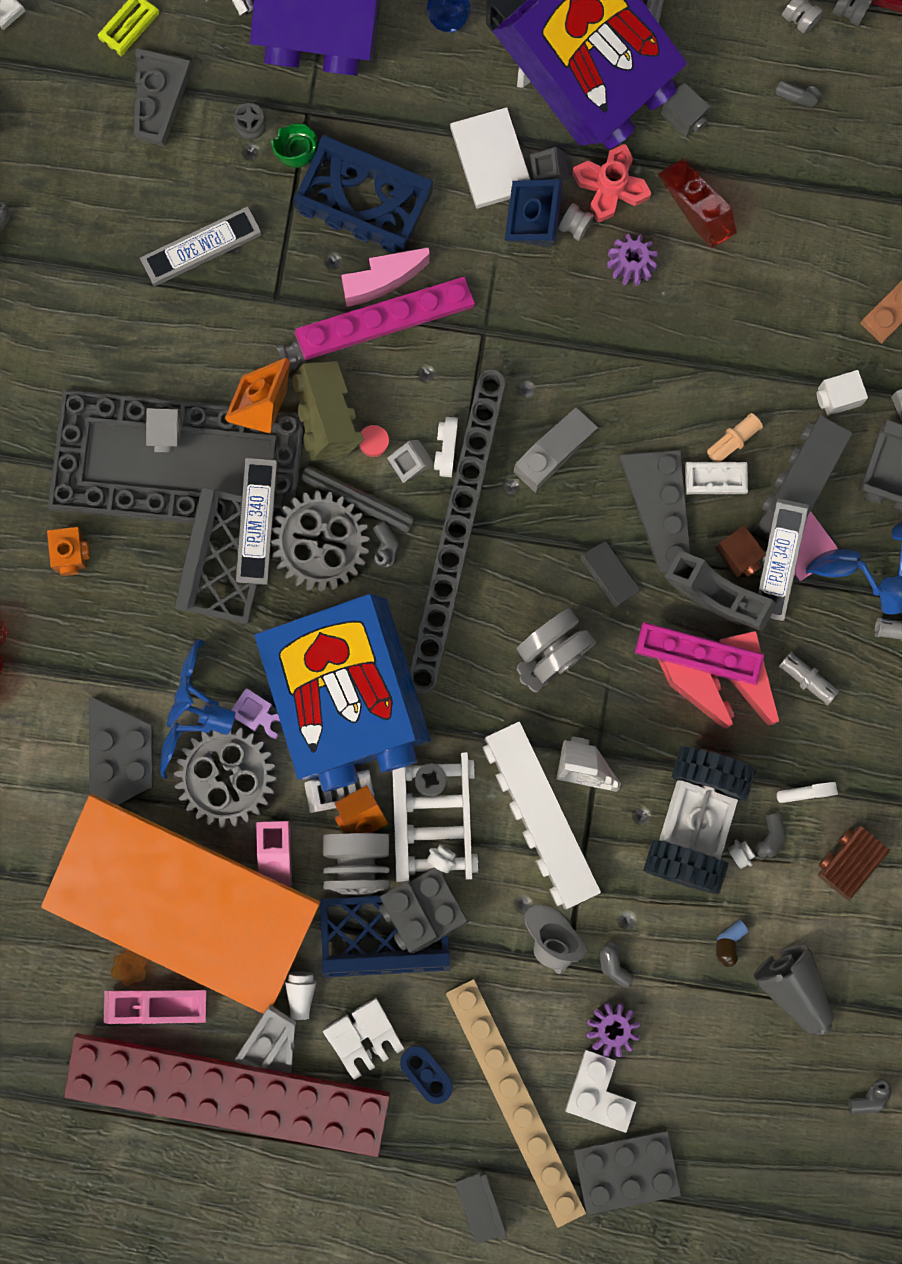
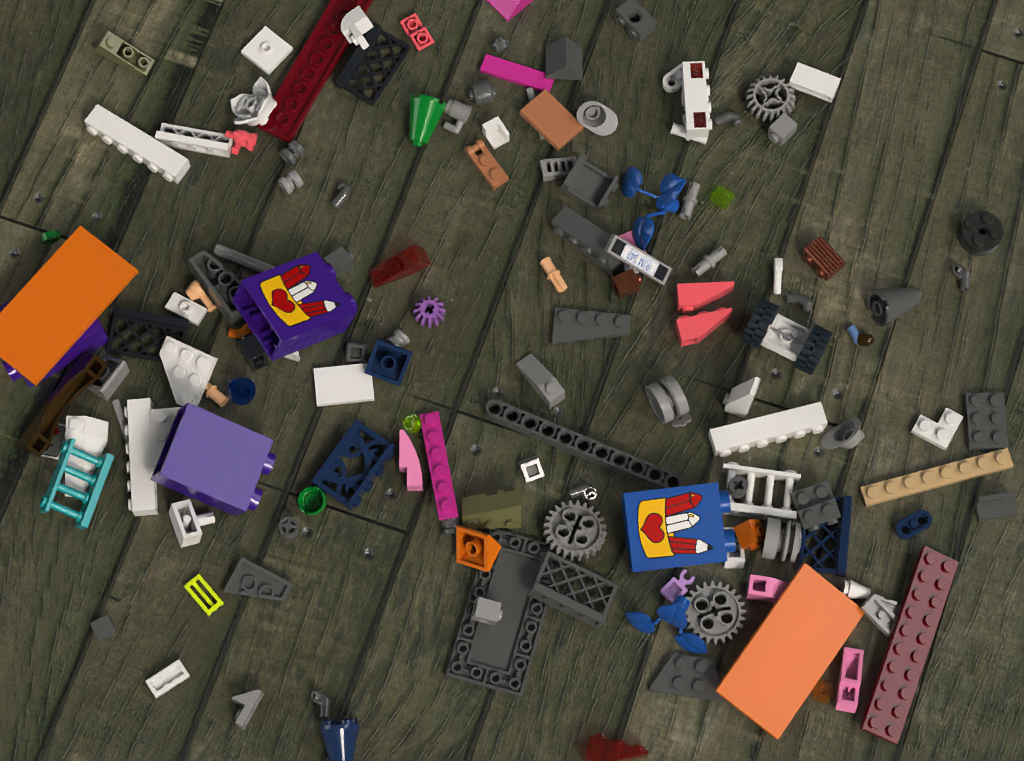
camera: 75 degrees left, 10 degrees down
orange brick [47,527,91,576] -> none
tile [140,206,262,287] -> none
tile [236,458,277,585] -> none
dark grey axle [302,466,414,532] -> none
white legs [323,997,404,1080] -> none
coral tile [359,425,389,457] -> none
white plate [427,845,457,873] -> none
white plate [434,416,458,478] -> none
coral plant [572,144,651,223] -> none
dark grey slope [580,541,641,608] -> none
medium lavender gear [586,1003,640,1057] -> none
dark grey arm [599,942,634,989] -> none
dark pink tile [635,622,764,686] -> none
dark grey arch [665,550,777,632] -> none
white plate [685,462,748,494] -> none
white plate [728,839,755,869] -> none
white brick [817,370,868,416] -> none
none -> clear neon green plate [403,414,421,434]

